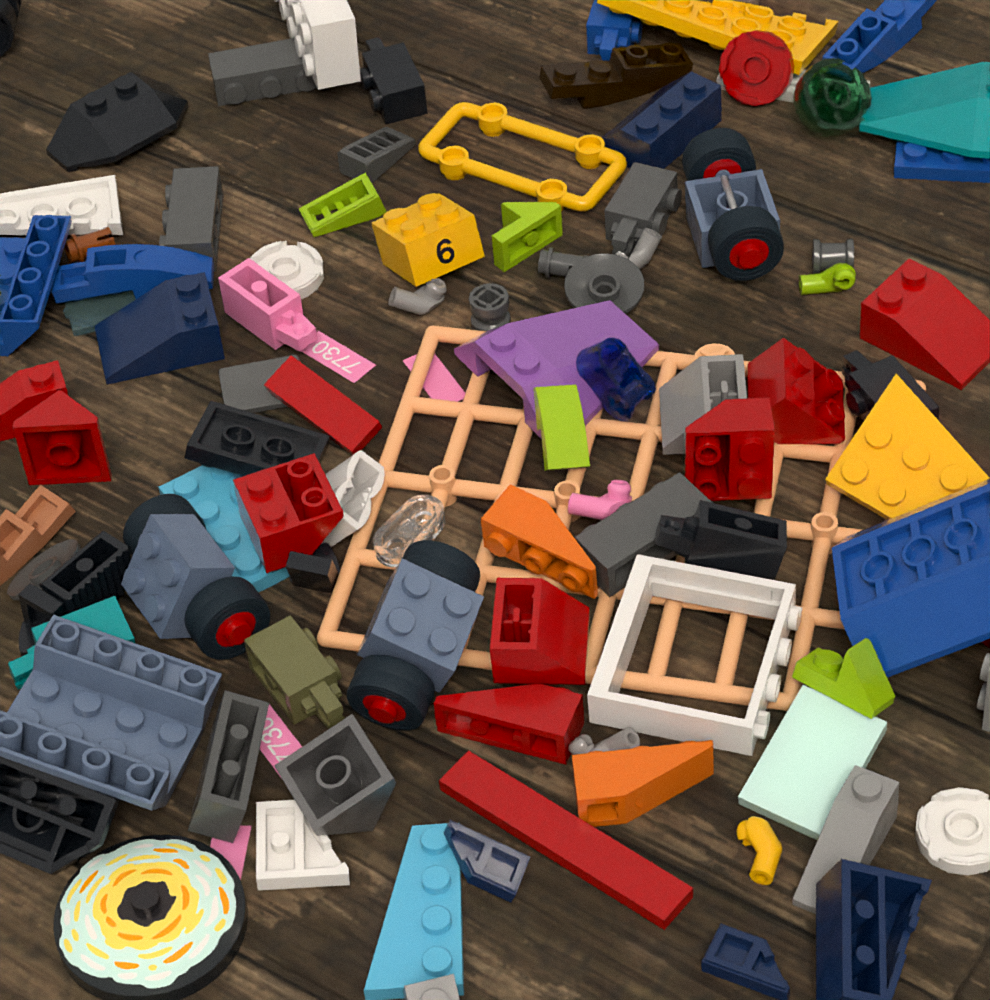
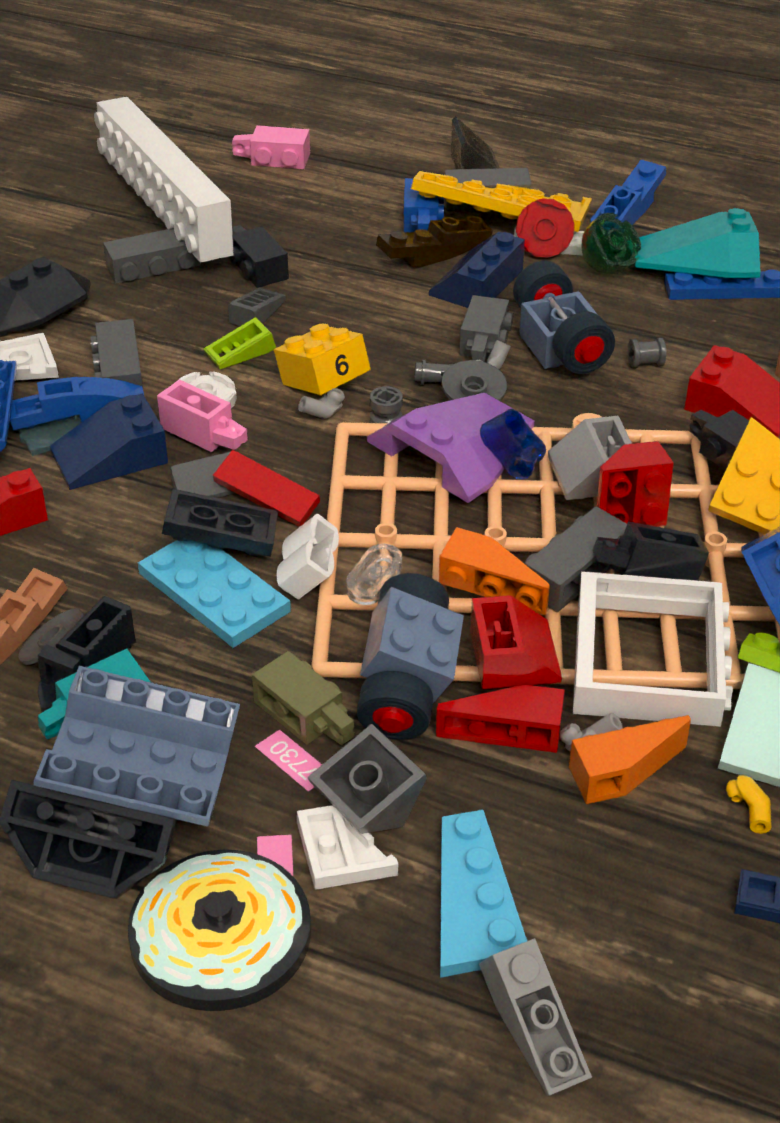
camera: 15 degrees left, 5 degrees down
red slope [13,390,112,486] -> none
dark orange pin [64,227,115,263] -> none
brick [121,494,270,660] -> none
dark grey brick [188,690,269,843] -> none
red slope [233,453,344,573] -> none
black tile [286,542,341,594] -> none
bright pink sticker [301,331,376,383] -> none
bright pink sticker [402,354,465,402] -> none
yellow bar [418,102,627,212] -> none
red tile [439,750,693,930] -> none
tile [444,820,530,903] -> none
lime slope [492,202,563,272] -> none
lime slope [533,384,590,471] -> none
bright pink arm [568,480,632,520] -> none
red slope [747,338,845,444] -> none
lime arm [798,263,856,295] -> none

